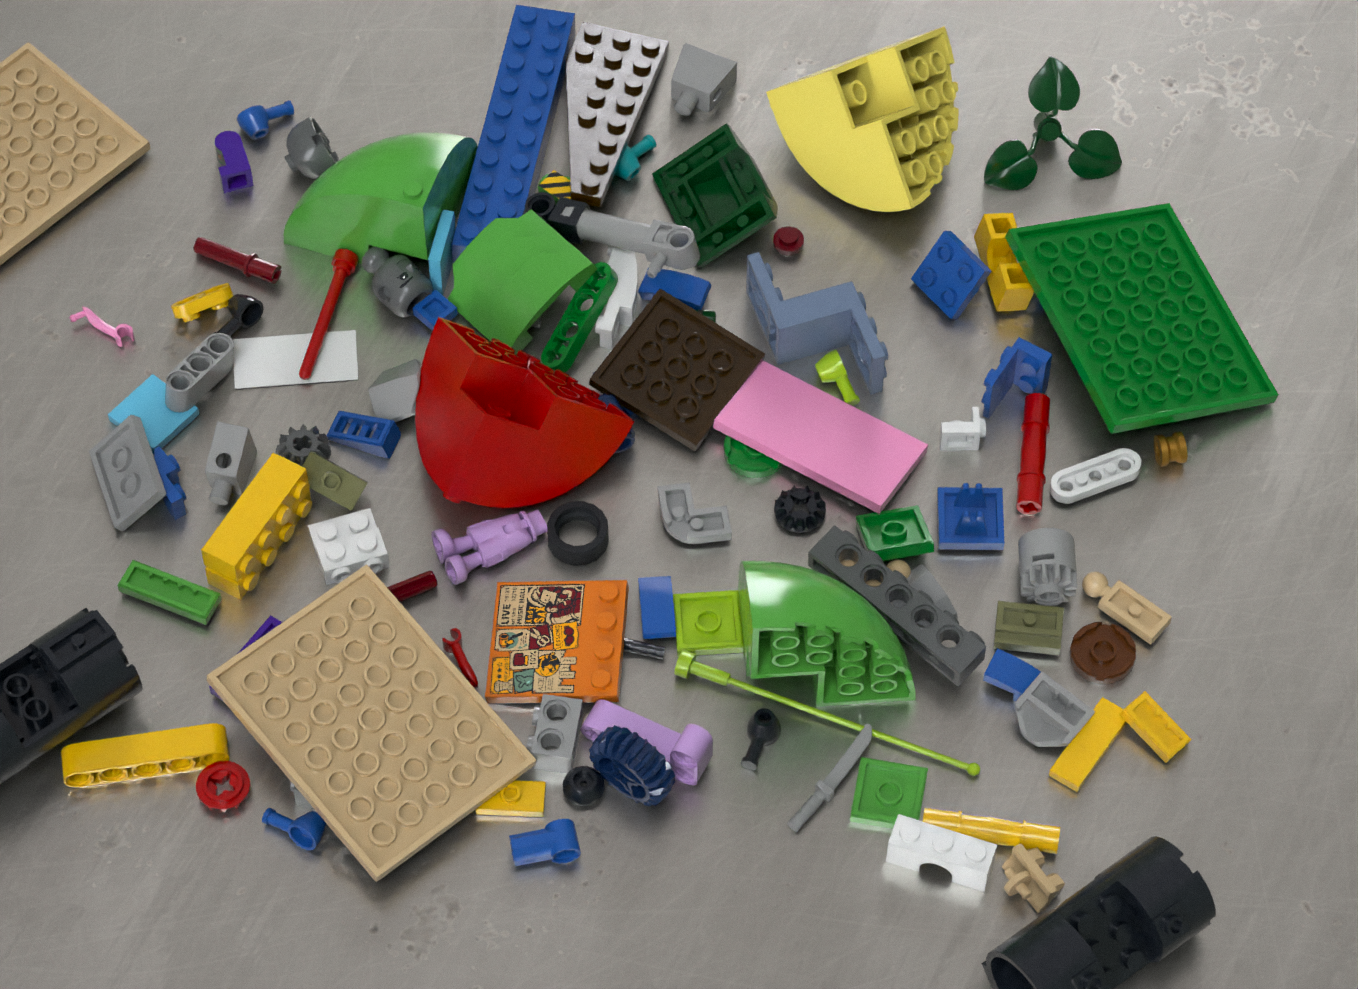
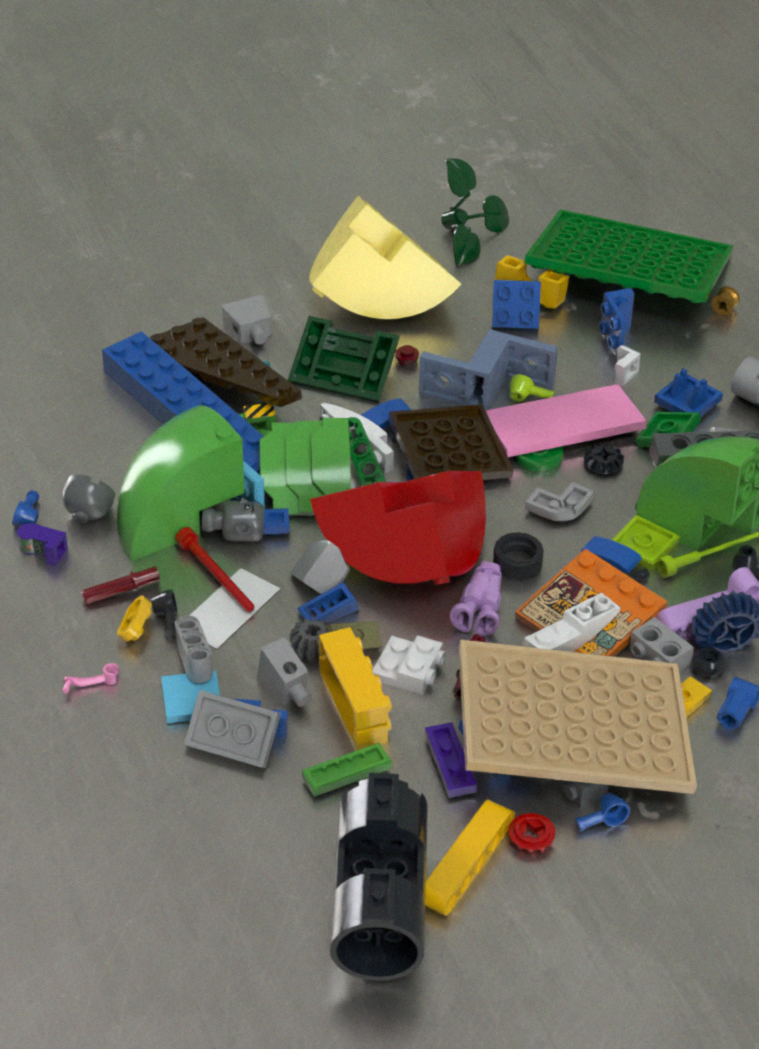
camera: 50 degrees left, 15 degrees down
light grey piece [525,192,700,278] -> none
red piece [1016,393,1050,515] -> none
white plate [1050,448,1141,504] -> none
none -> white slope [522,593,621,652]

